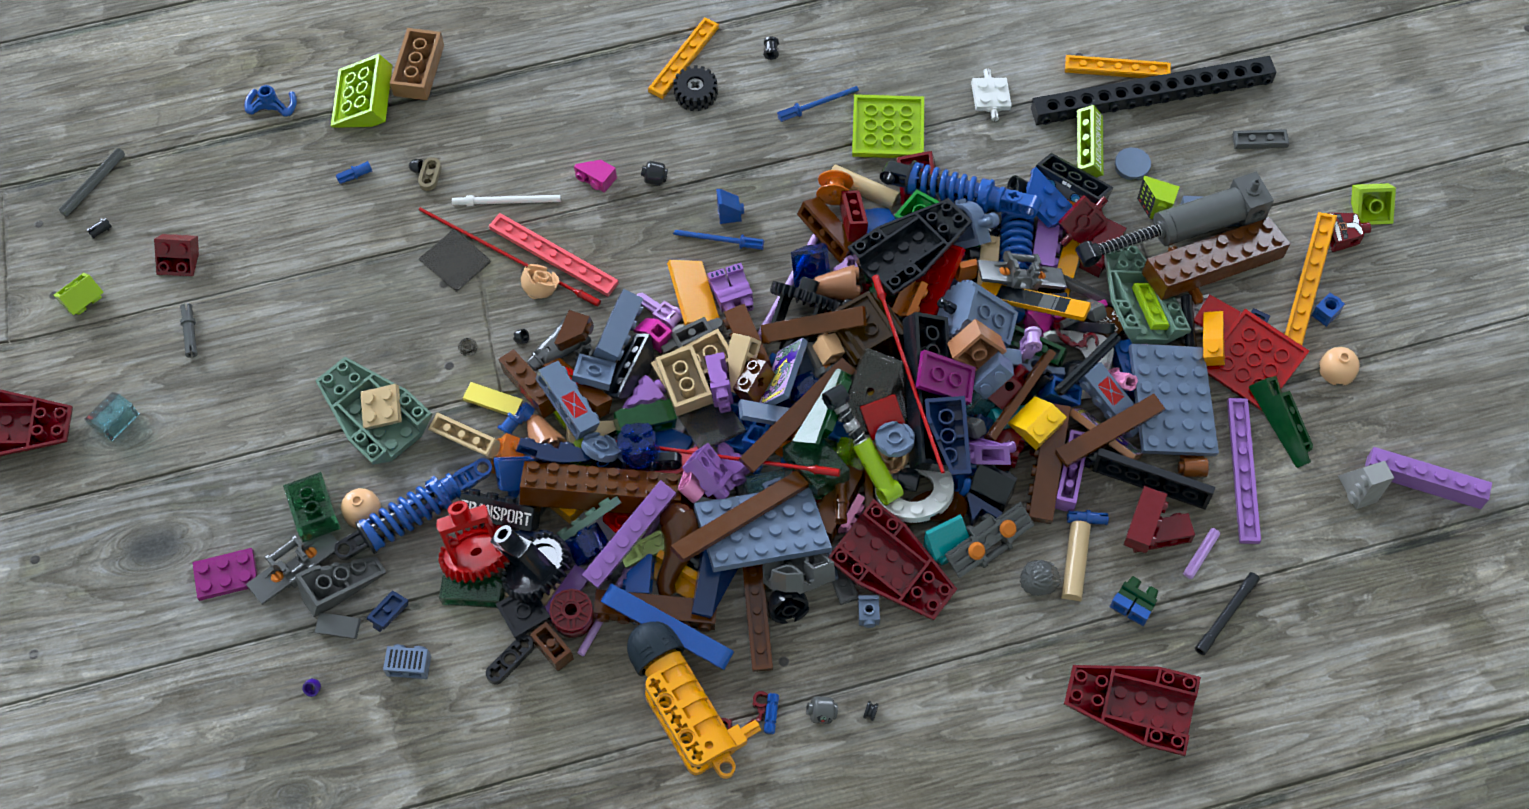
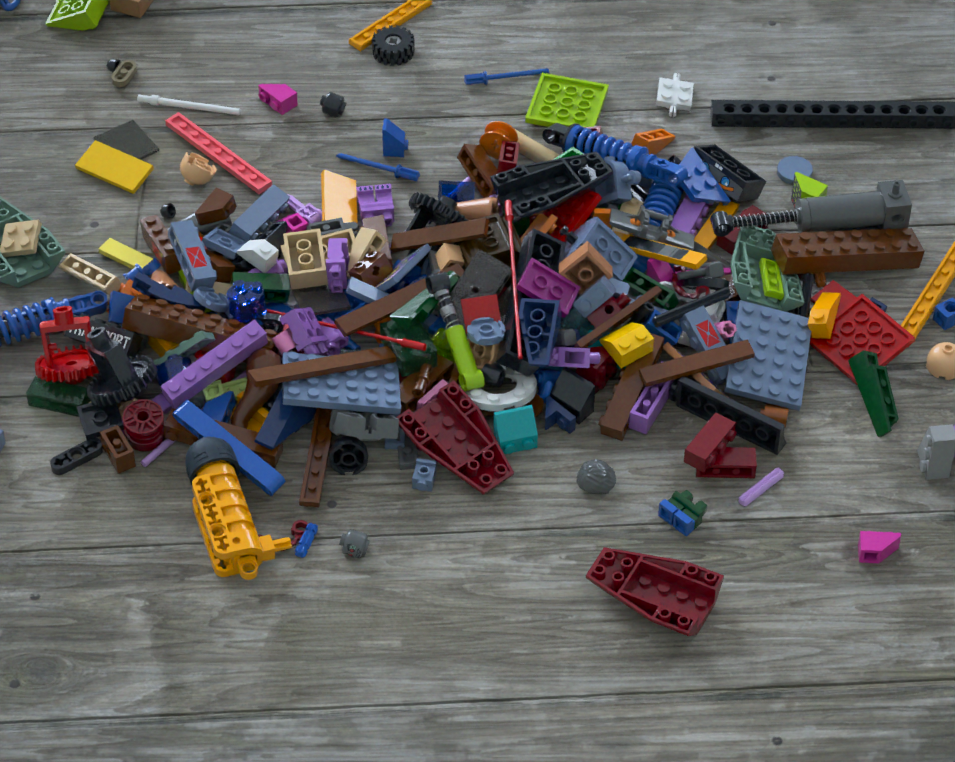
camera: 10 degrees right, 15 degrees down
blue axle [336,161,373,184] -> none
red piece [419,207,601,307] -> none
clear smoke plate [458,338,478,356] -> none
black bush [763,36,779,60] -> none
black bush [863,701,879,721] -> none
dark grey piece [945,502,1034,578] -> none
lavender connector [1019,326,1042,363] -> none
dark red plate [1058,195,1109,247] -> none
tan brick [1061,521,1091,602] -> none
light orange tile [1065,55,1171,78] -> none
blue pin [1067,510,1109,525] -> none
lime brick [1077,105,1104,178] -> none
black piece [1195,572,1260,655] -> none
medium lavender plate [1227,398,1261,544] -> none
dark grey tile [1232,129,1289,149] -> none
none -> yellow tile [75,140,154,194]
none -> white slope [237,239,279,273]
none -> orange slope [631,128,676,155]
none -> dark pink slope [858,531,901,563]

